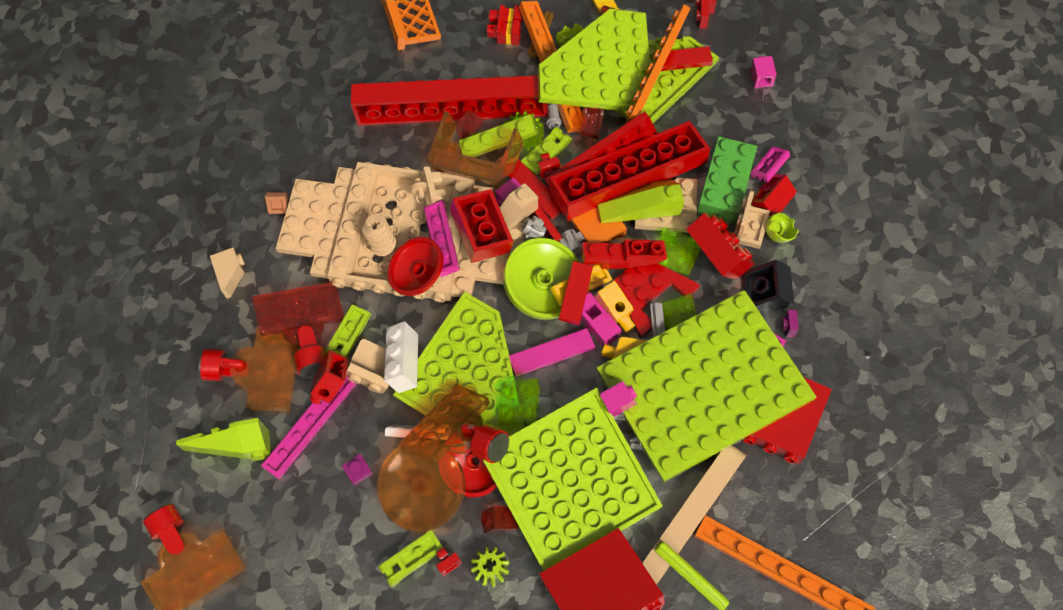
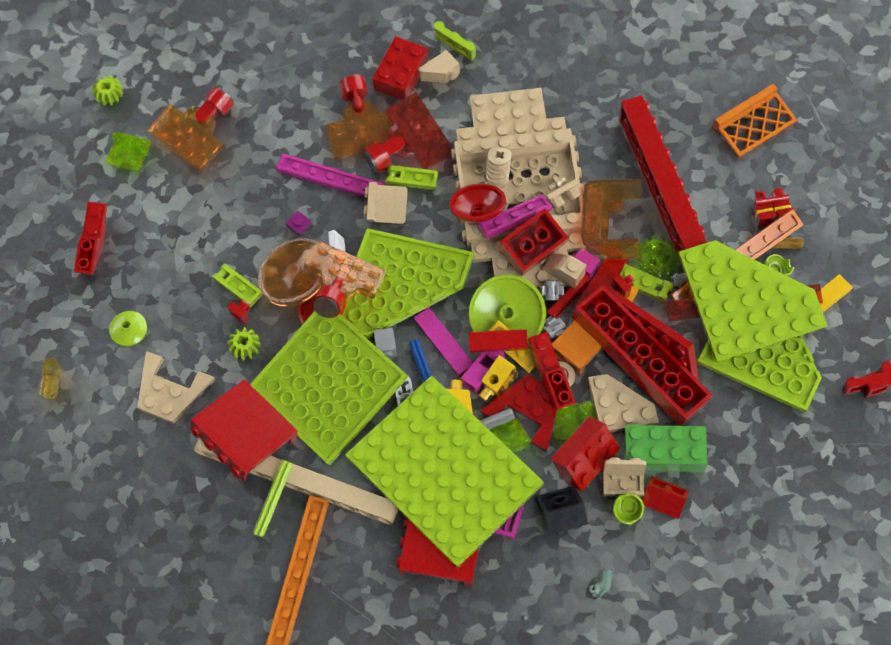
camera: 75 degrees right, 0 degrees up
lime wedge [176,418,271,461] -> none
nougat tile [265,193,288,214] -> none
red torso [310,350,349,405] -> none
white brick [384,321,418,393] -> none
clear red bracket [457,110,484,139] -> none
lime plate [459,114,537,160] -> none
clear red bracket [481,506,518,534] -> none
clear neon green hinge [497,378,540,425] -> none
lime wedge [598,180,684,223] -> none
dark pink brick [600,381,638,417] -> none
orange plate [625,5,690,124] -> none
red tile [653,46,713,71] -> none
dark pink brick [750,56,776,88] -> none
dark pink tile [750,146,790,183] -> none
magenta plate [782,310,799,337] -> none
none -> red brick [372,36,428,101]
none -> blue axle [409,339,431,383]
none -> lime plate [434,21,476,61]
none -> sand green arm [589,570,612,597]

